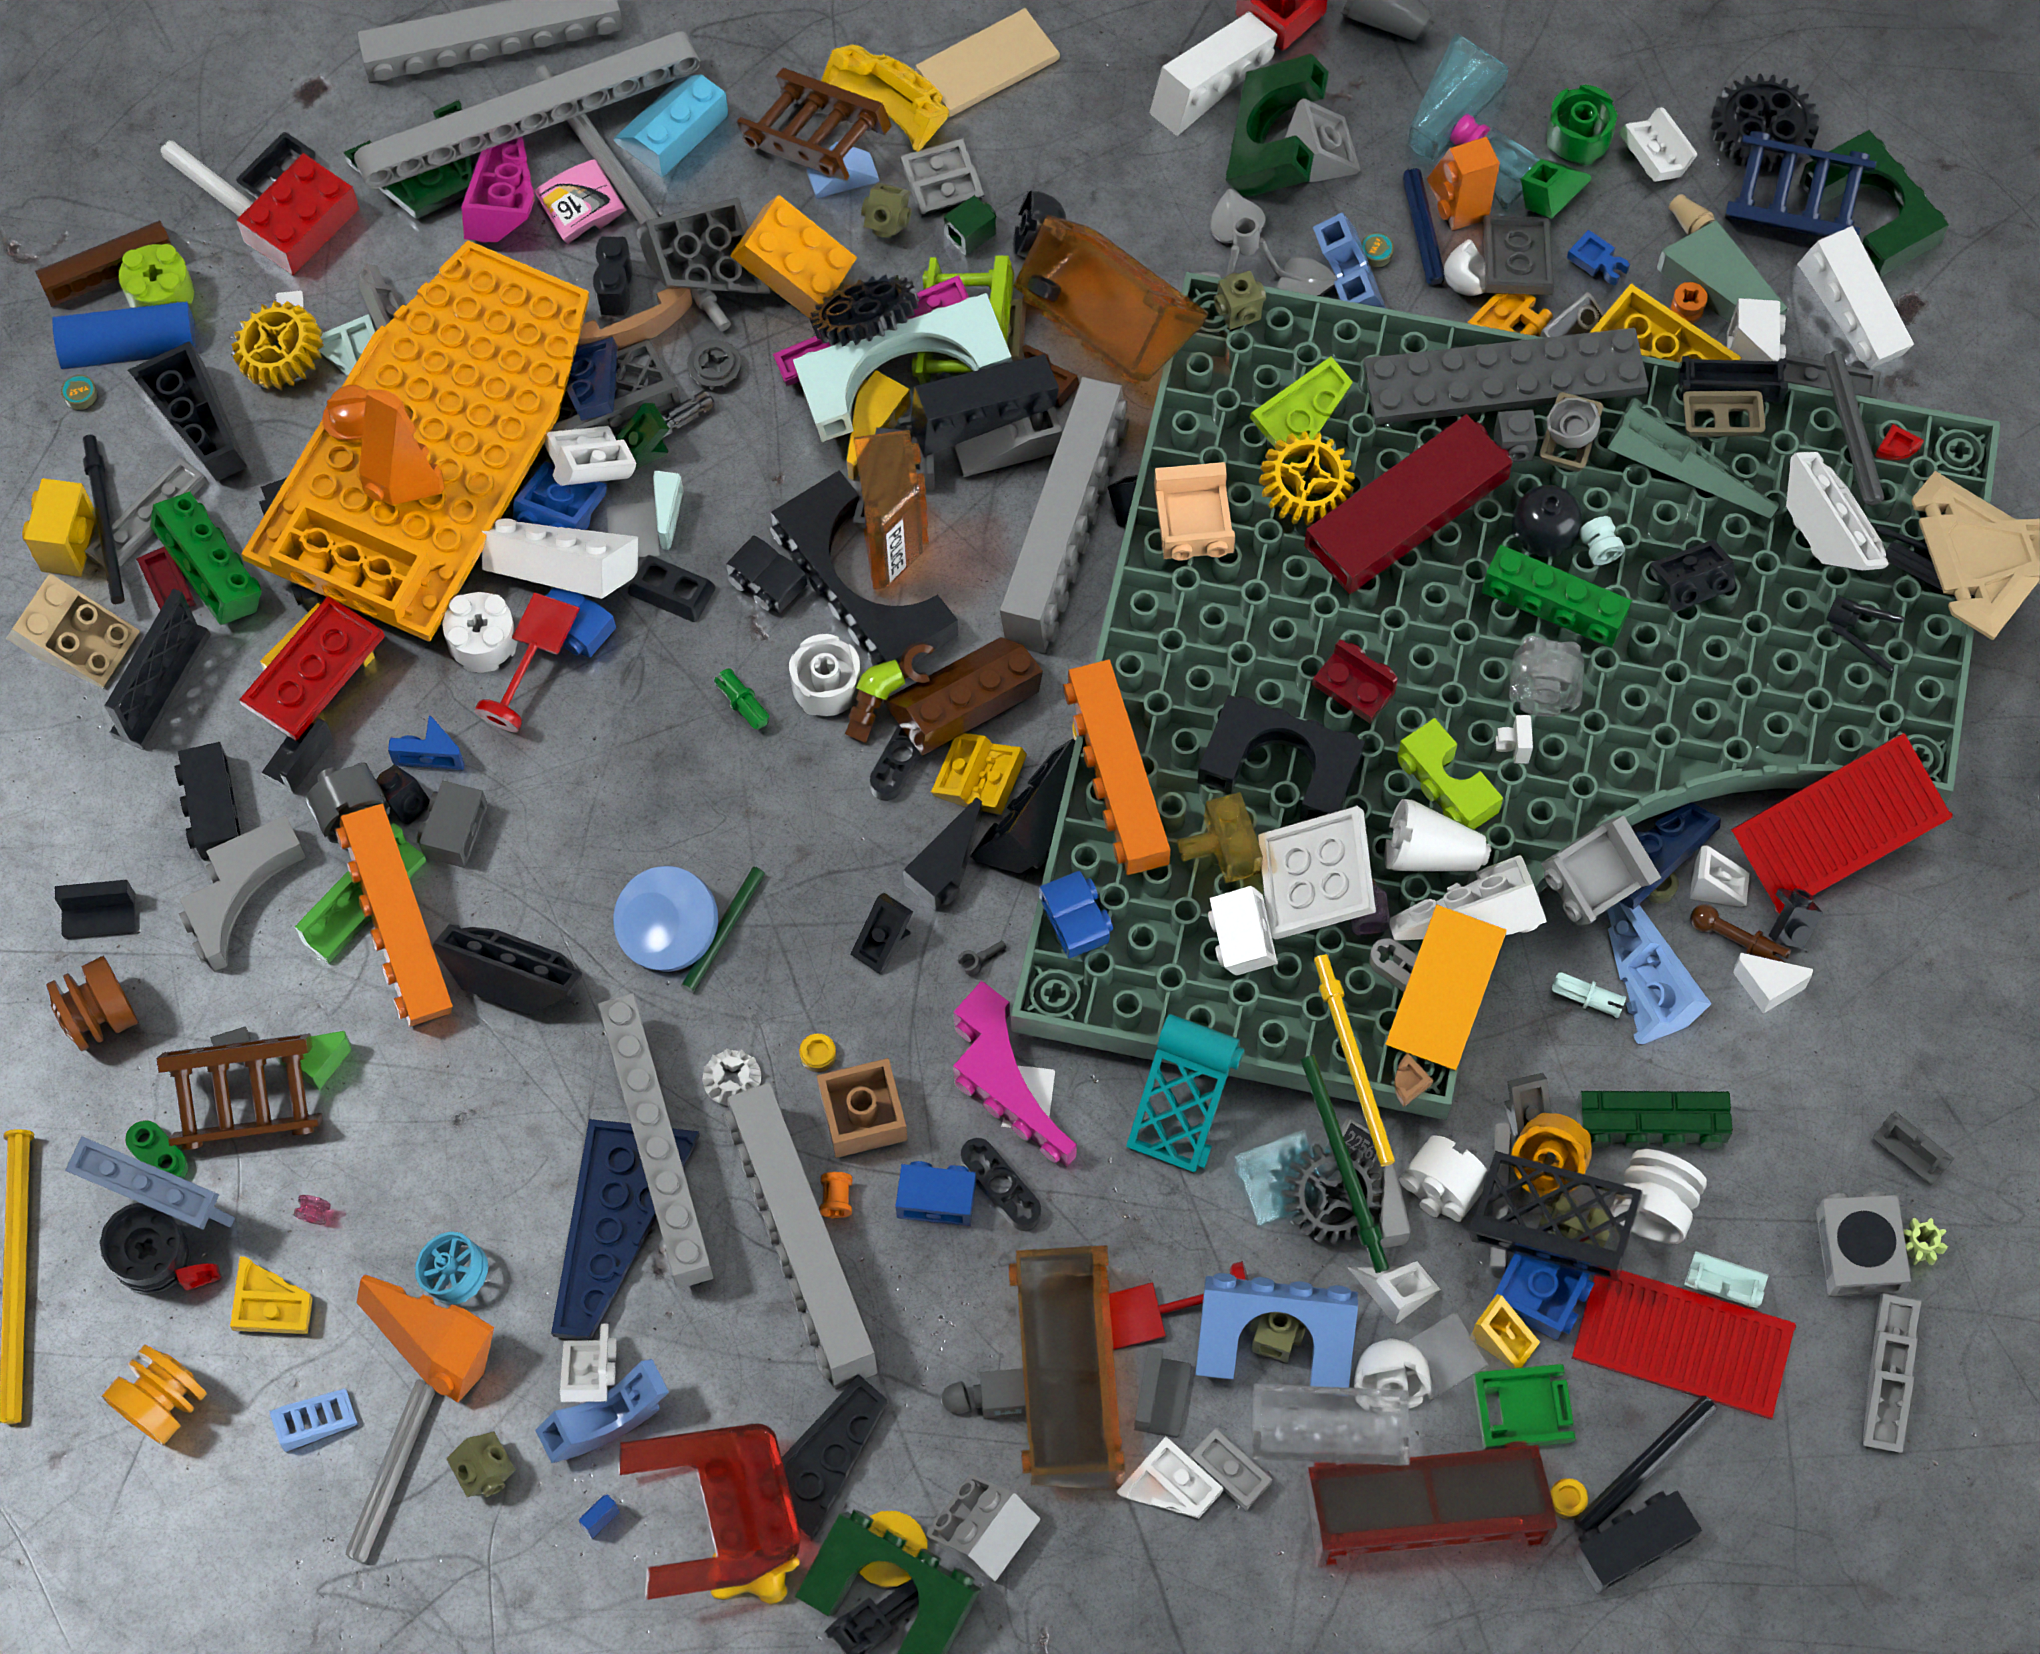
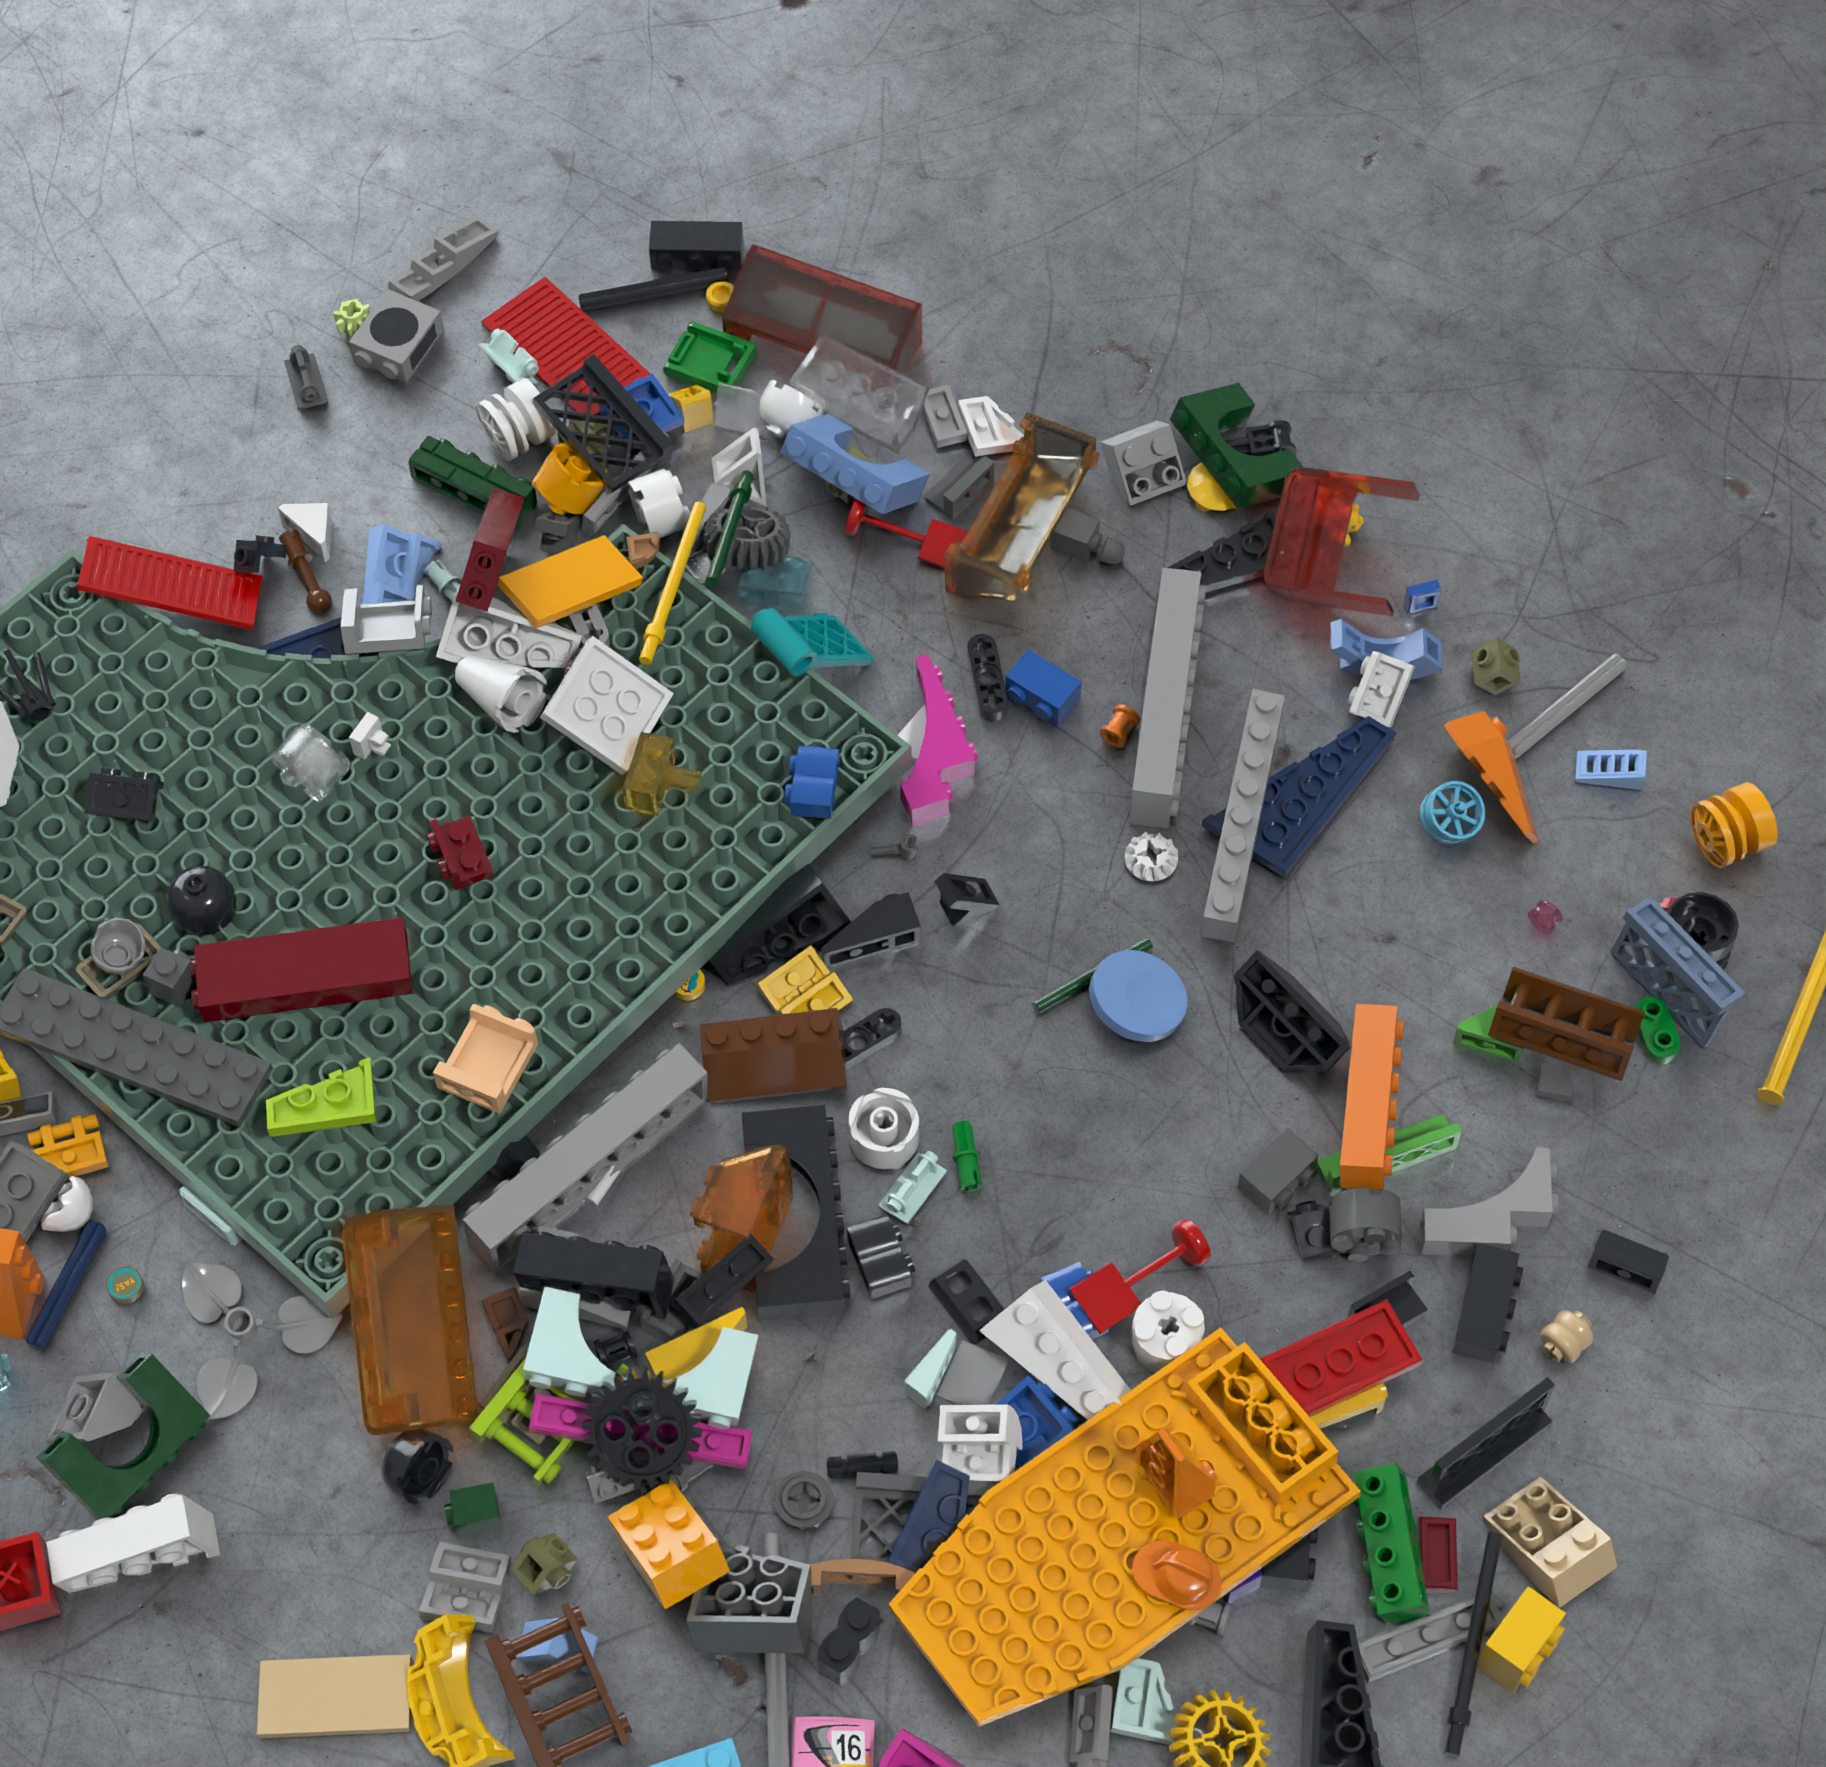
camera: 150 degrees left, 5 degrees down
dark orange wheel [46,956,139,1052] -> none
yellow wing [230,1256,313,1334] -> none
blue slope [388,716,464,770] -> none
dark green slope [615,403,670,470] -> none
yellow tile [799,1033,836,1072] -> none
medium nougat brick [816,1058,908,1158] -> none
piece [845,642,936,743] -> none
black tile [1027,274,1062,301] -> none
orange brick [1063,659,1171,875] -> none
black arch [1197,694,1365,821] -> none
white brick [1208,886,1278,976] -> none
olive brick [1214,270,1266,330] -> none
yellow gear [1259,431,1354,526] -> none
medium blue arch [1313,212,1386,308] -> none
lime arch [1397,718,1503,830] -> none
green brick [1482,544,1632,648] -> none
light aqua wheel [1579,516,1625,565] -> none
sand green wedge [1607,397,1779,519] -> none
white slope [1690,845,1750,907] -> none
none -> dark red brick [455,488,524,612]
none -> light aqua hinge [878,1151,947,1225]
none -> tan piece [1540,1310,1594,1363]

